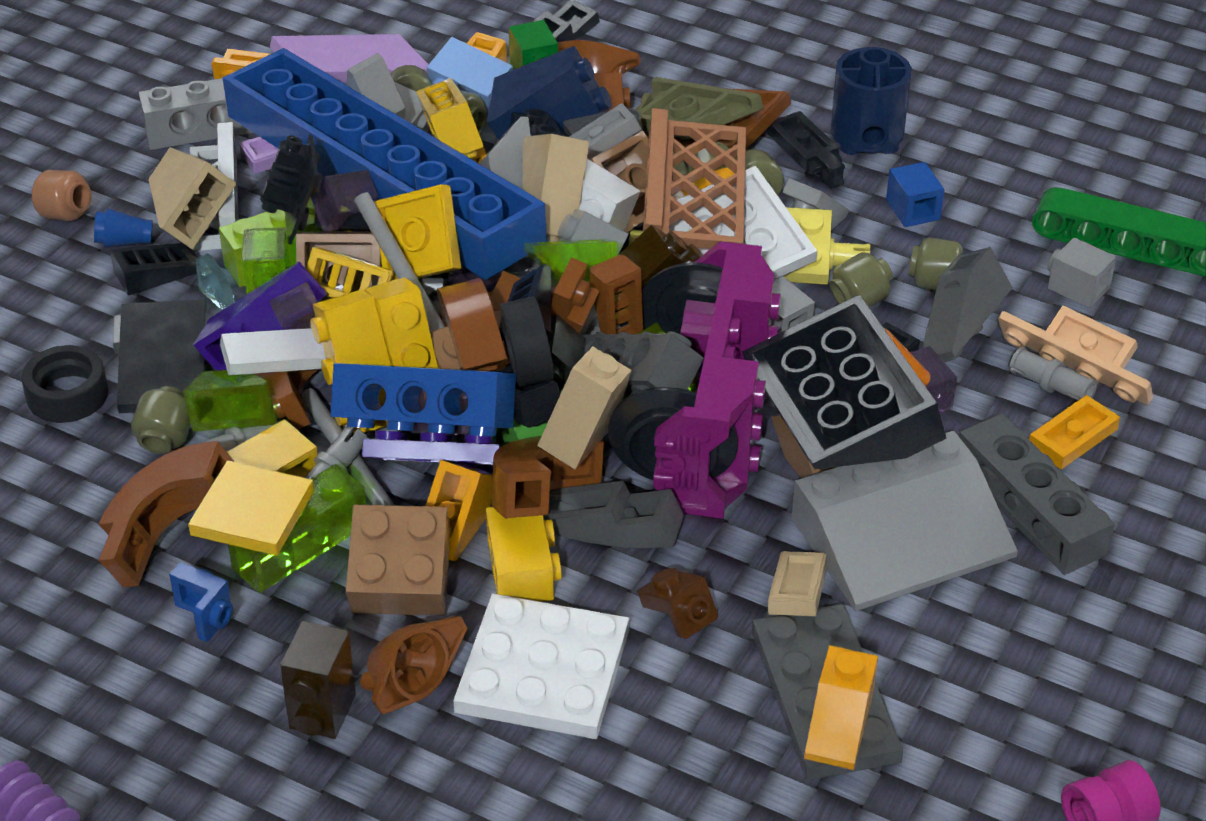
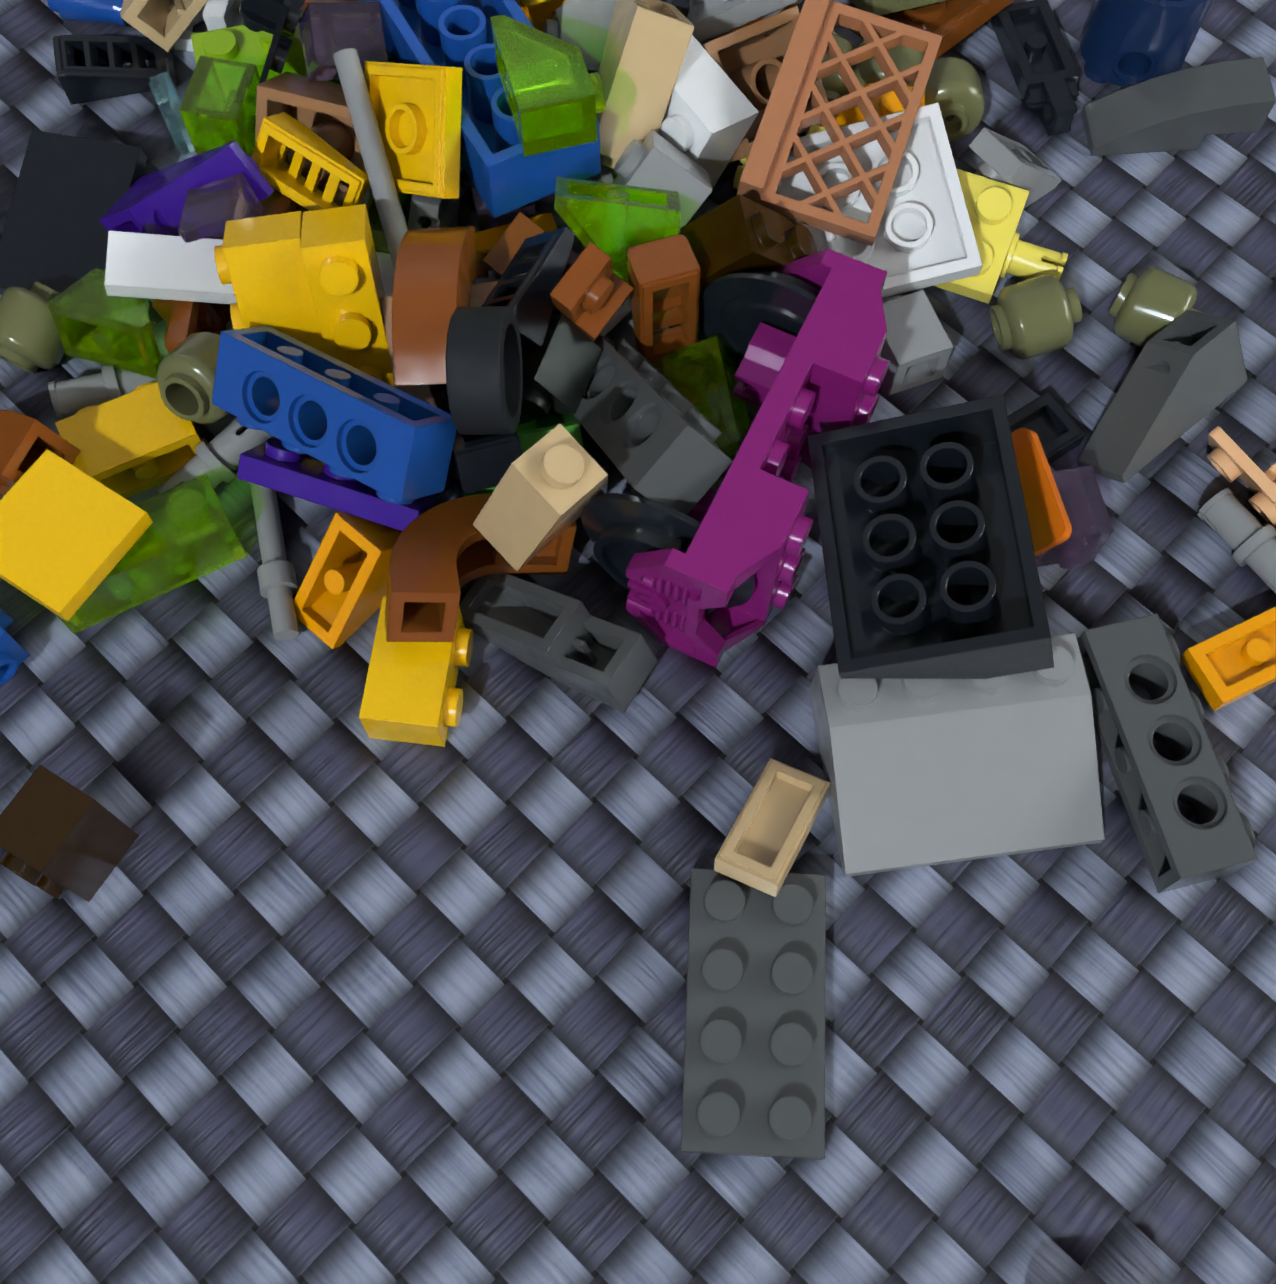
camera: 15 degrees right, 25 degrees up
medium nougat brick [346,505,451,616] -> none
dark orange hat [360,616,468,714] -> none
white plate [454,593,629,739] -> none
reddish brown bracket [637,568,718,639] -> none
light orange slope [804,645,878,770] -> none
blue brick [886,162,944,227] -> none
none -> olive head [156,331,228,424]
none -> clear neon green slope [490,15,606,157]
none -> dark grey slope [1081,57,1276,156]

